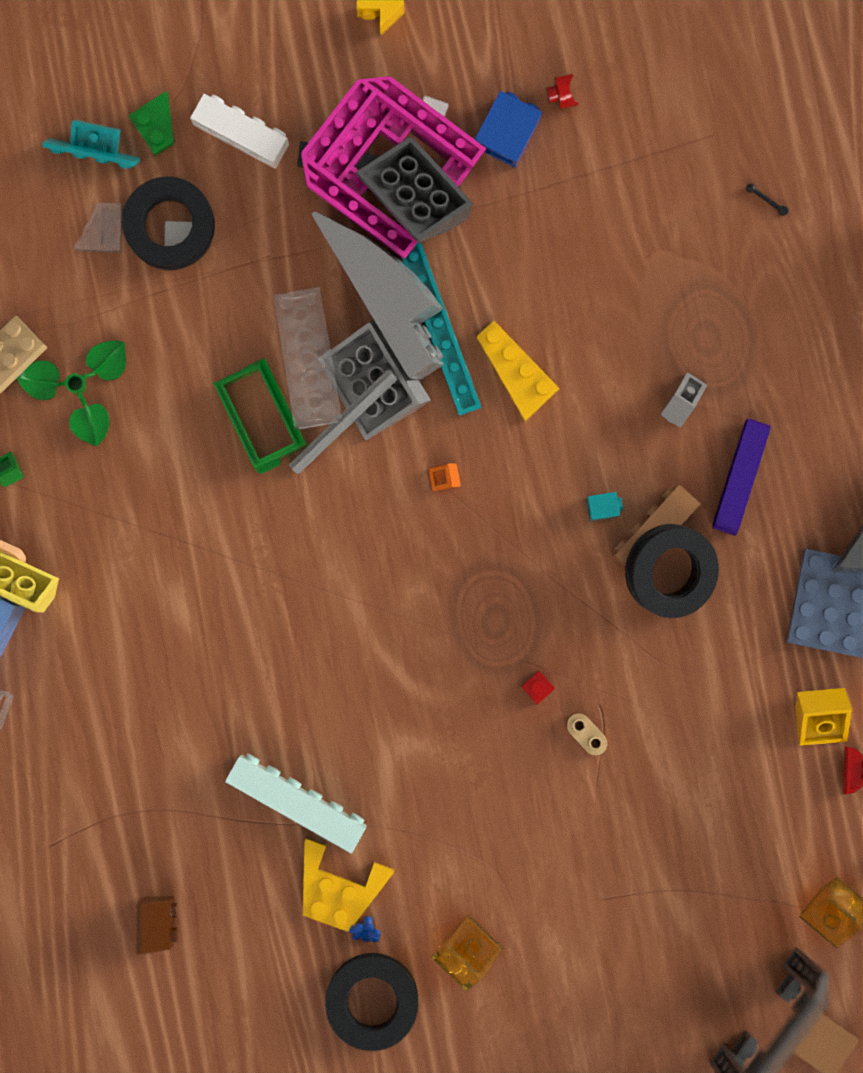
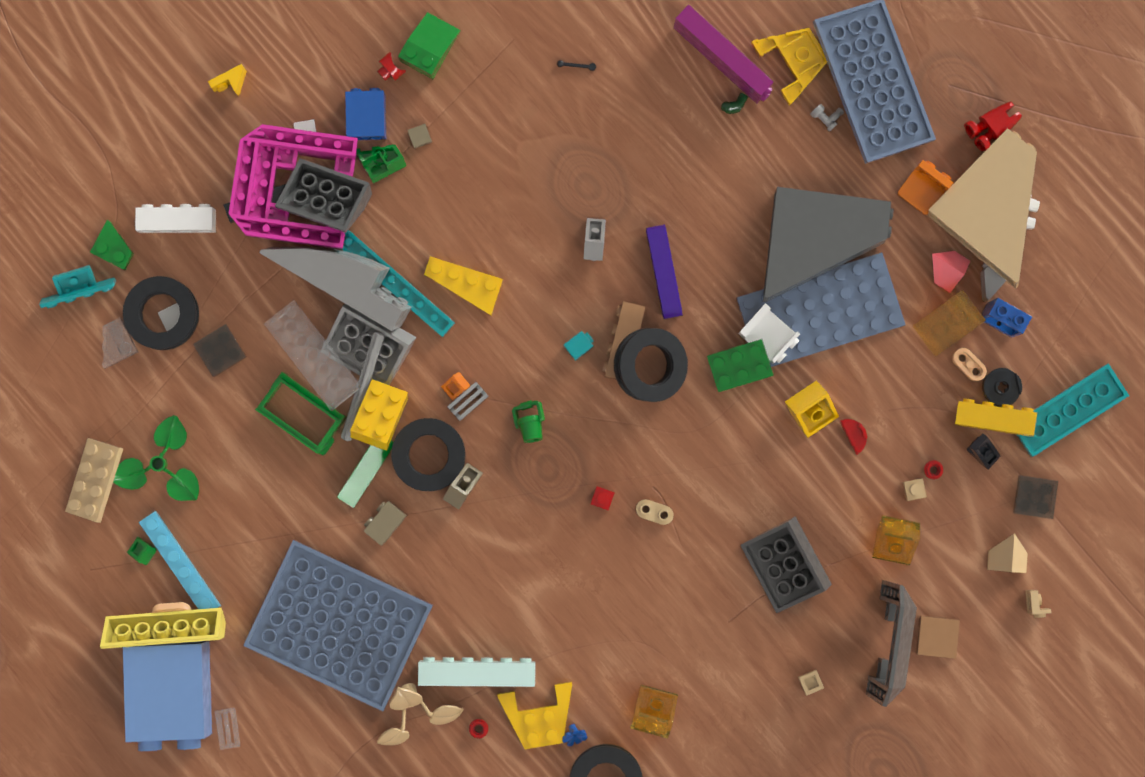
camera: 30 degrees left, 0 degrees up
none -> medium azure plate [139,511,221,609]
none -> clear smoke plate [193,324,247,377]
none -> sand blue plate [243,540,433,711]
none -> slope [337,441,393,508]
none -> yellow brick [350,379,408,451]
none -> green slope [356,144,406,183]
none -> dark tan brick [364,501,408,546]
none -> tan plant [377,683,464,745]
none -> black tyre [391,418,466,491]
none -> green slope [398,12,461,80]
none -> dark tan tile [407,124,432,149]
none -> dark tan slope [443,463,483,509]
none -> light grey tile [447,382,489,421]
none -> red plate [469,719,488,739]
none -> green piece [512,400,545,443]
none -> green plate [707,339,774,392]
none -> white panel [738,303,800,364]
none -> dark grey slope [740,516,832,613]
none -> tan plate [798,669,824,696]

